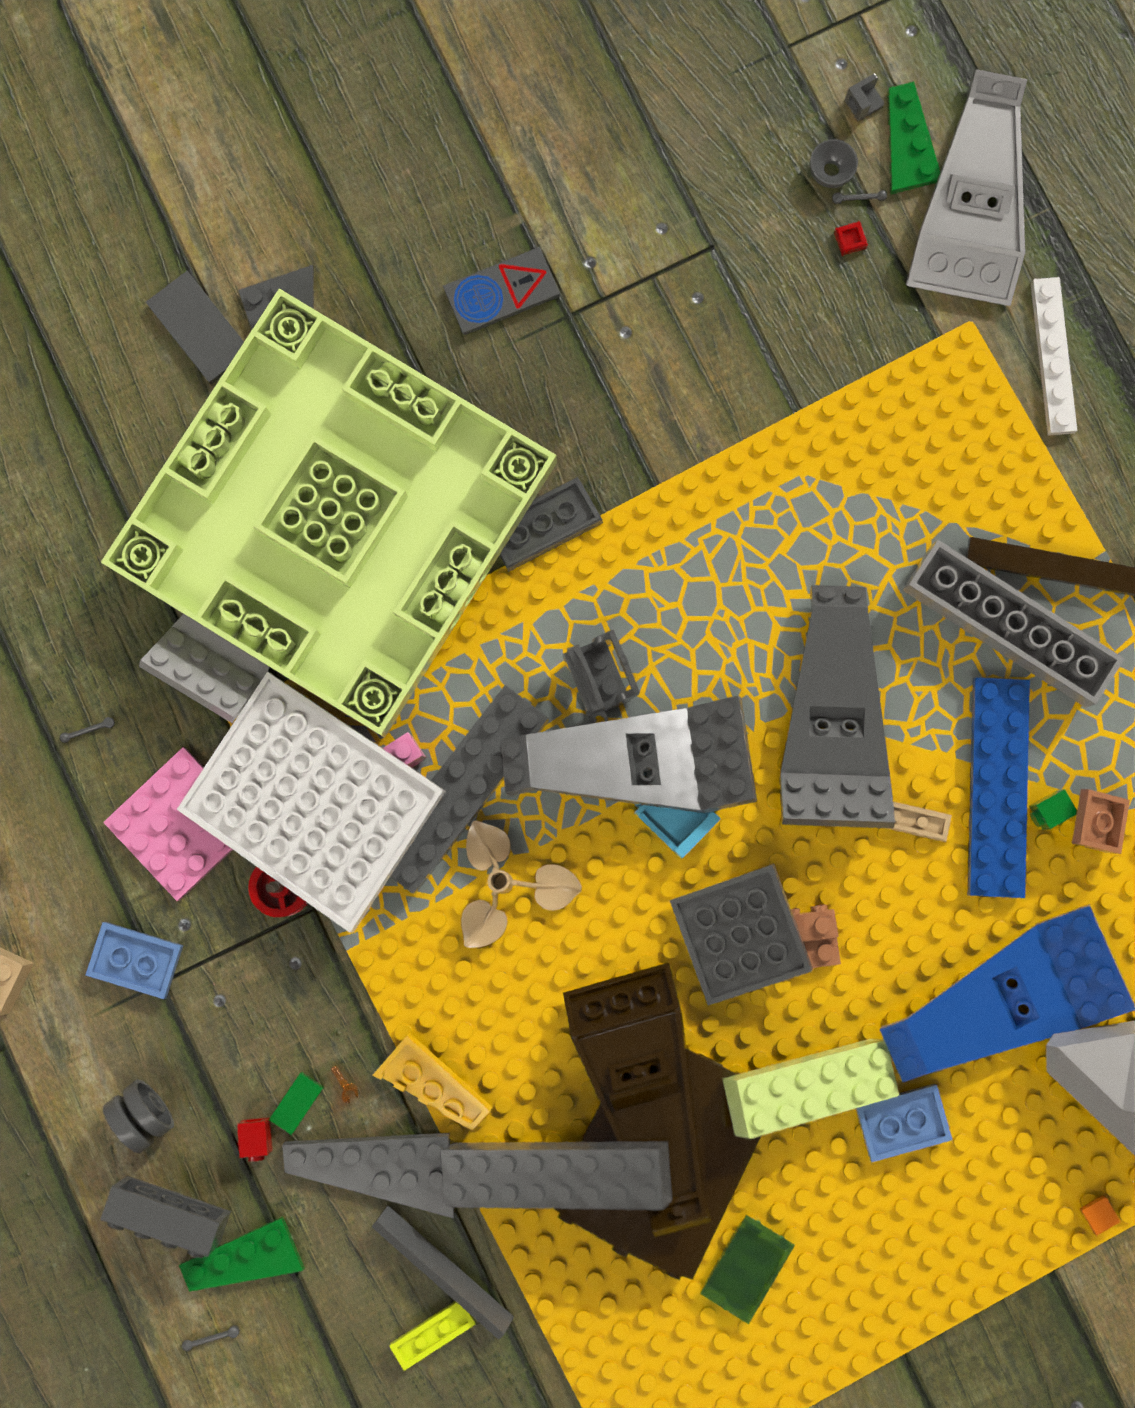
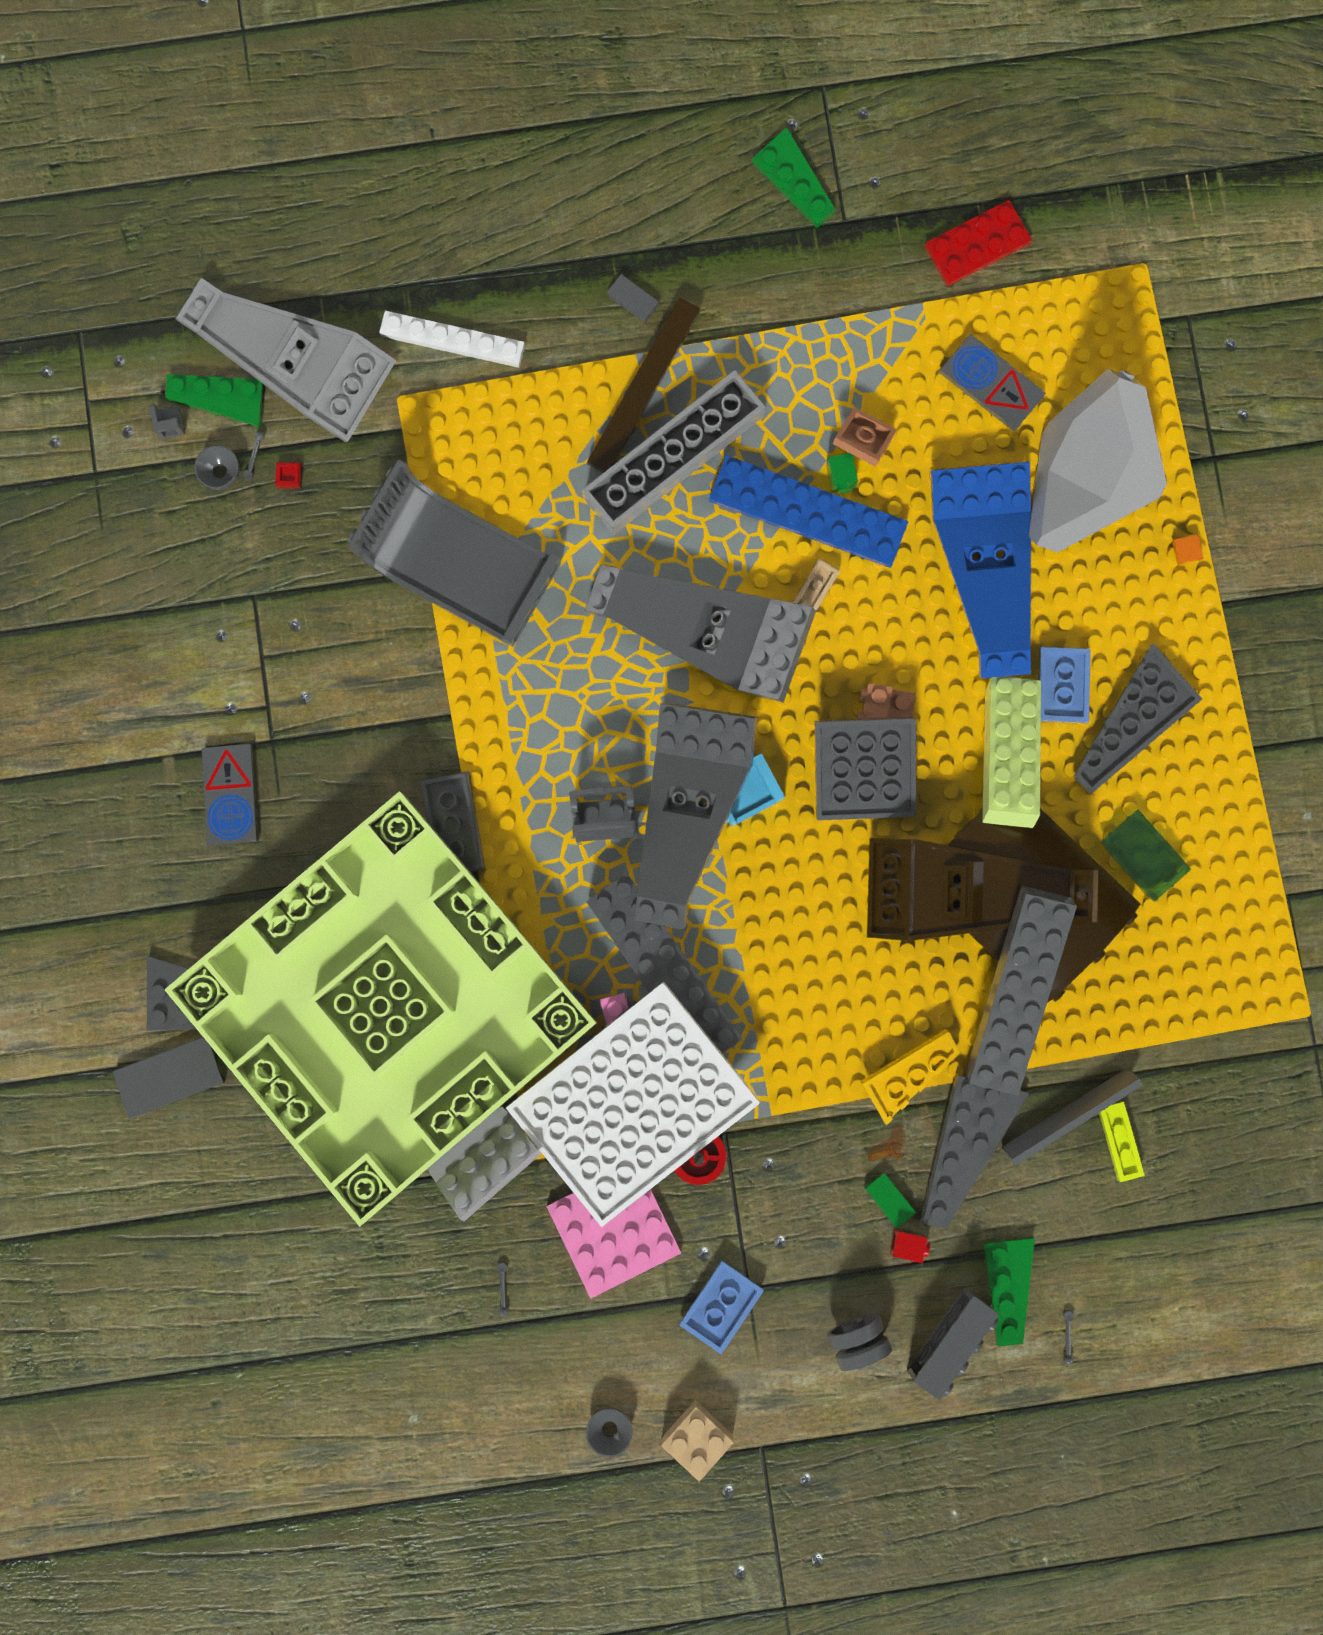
camera: 70 degrees left, 0 degrees up
tan plant [461,820,582,948] -> none
none -> dark grey panel [348,459,561,647]
none -> dark grey wing [1073,644,1202,795]

